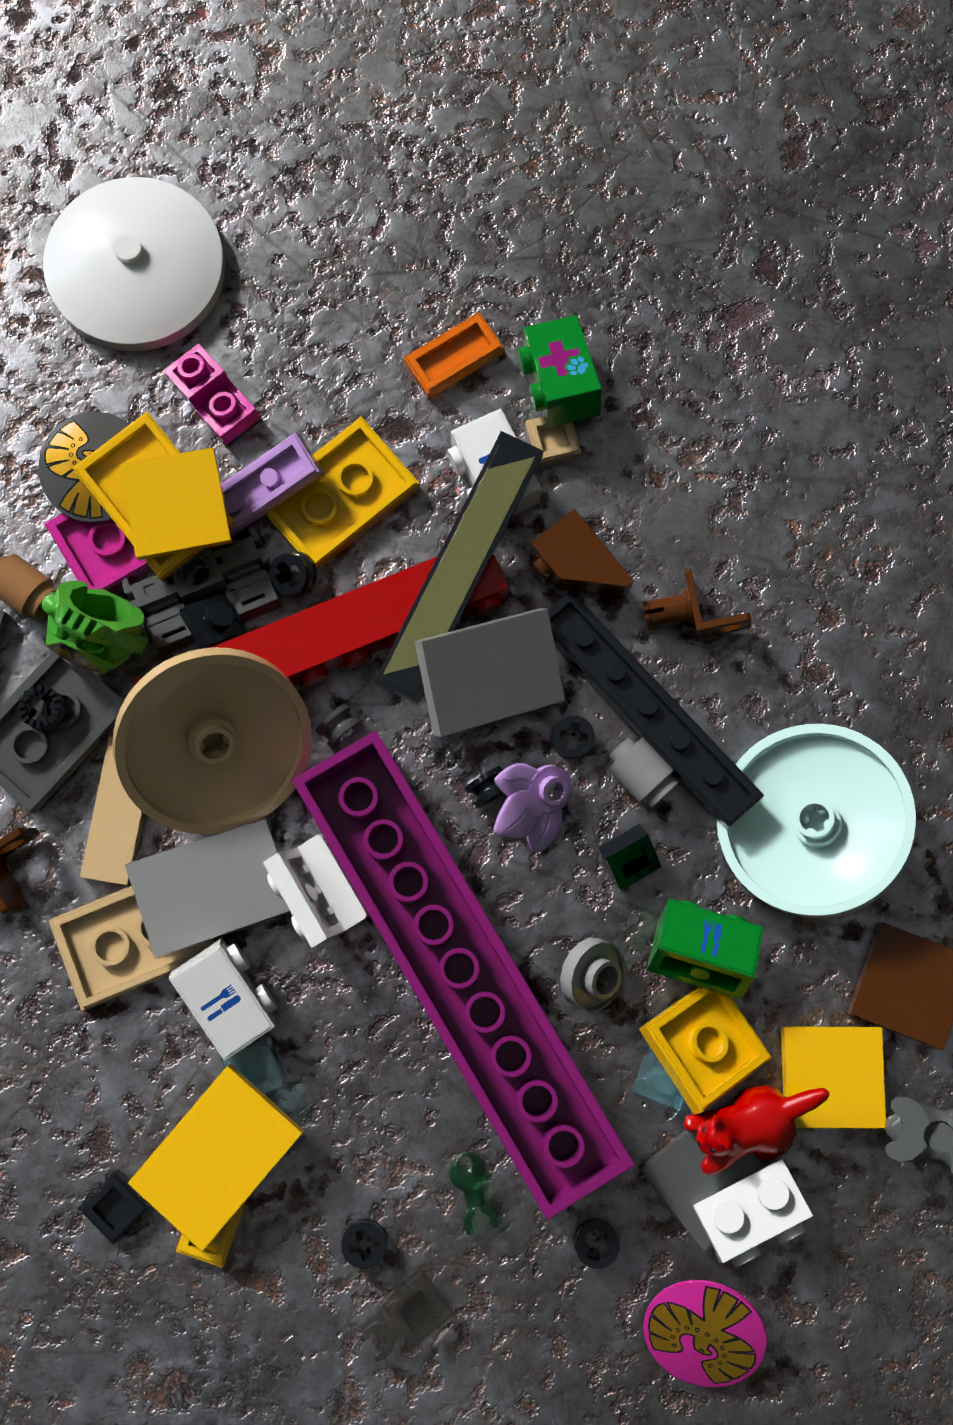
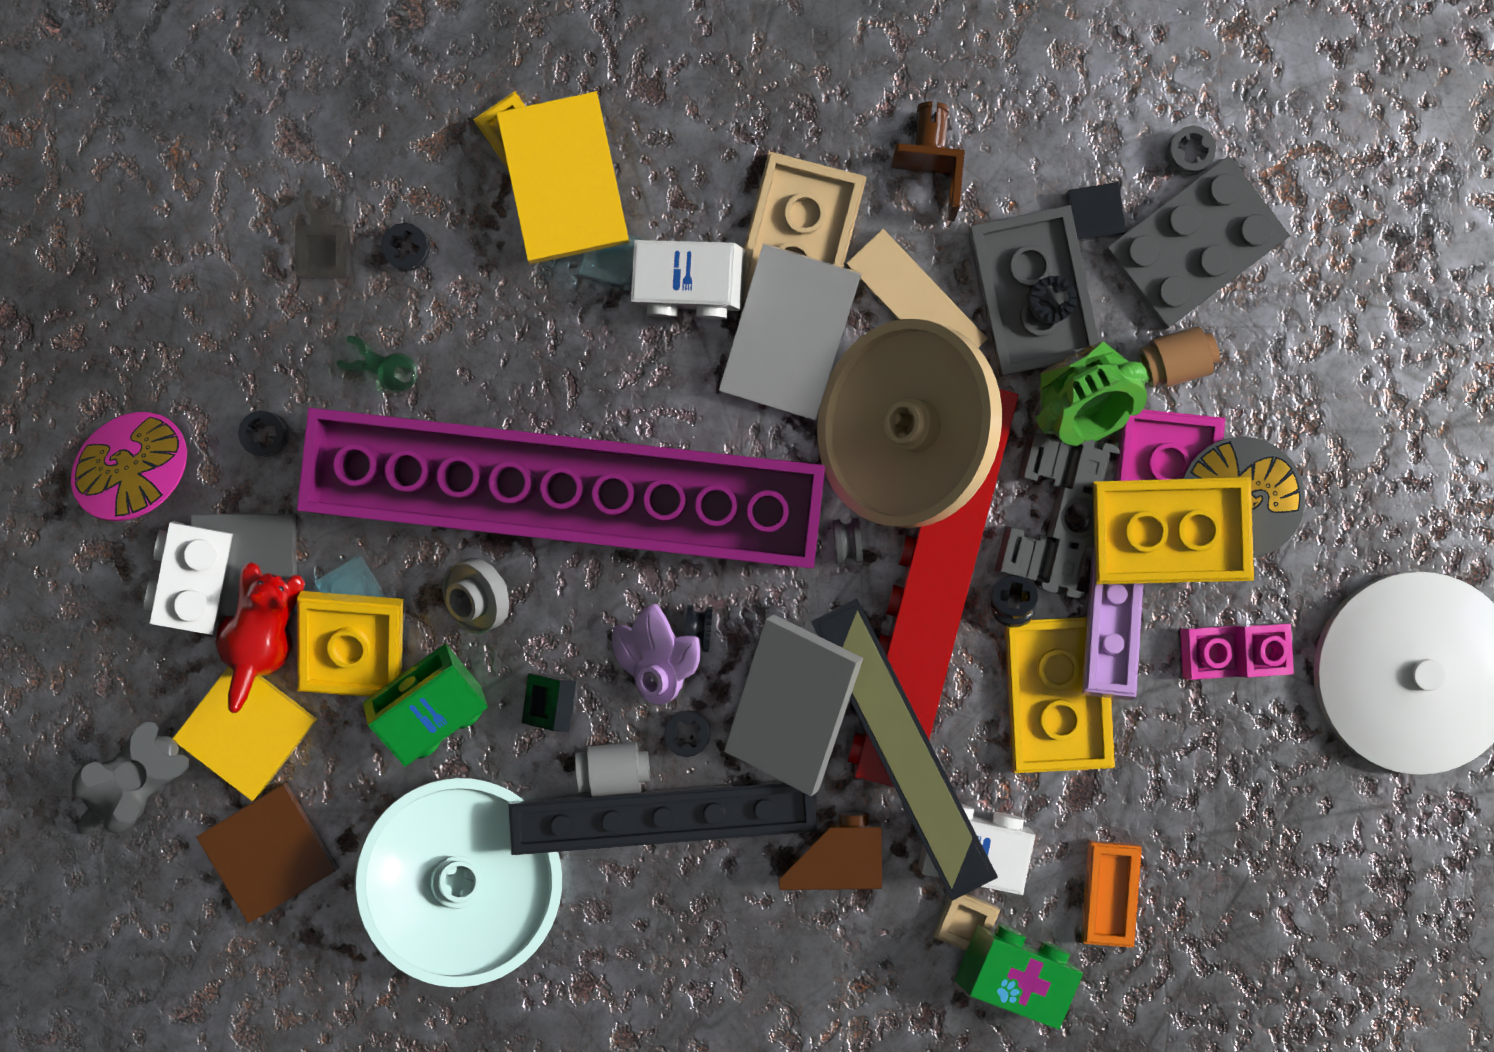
camera: 130 degrees right, 10 degrees up
black tile [78,1170,152,1245] -> none
yellow tile [119,447,233,560] -> none
black plate [180,593,247,649] -> none
white bracket [263,834,369,948] -> none
reddish brown bracket [642,569,751,640] -> none

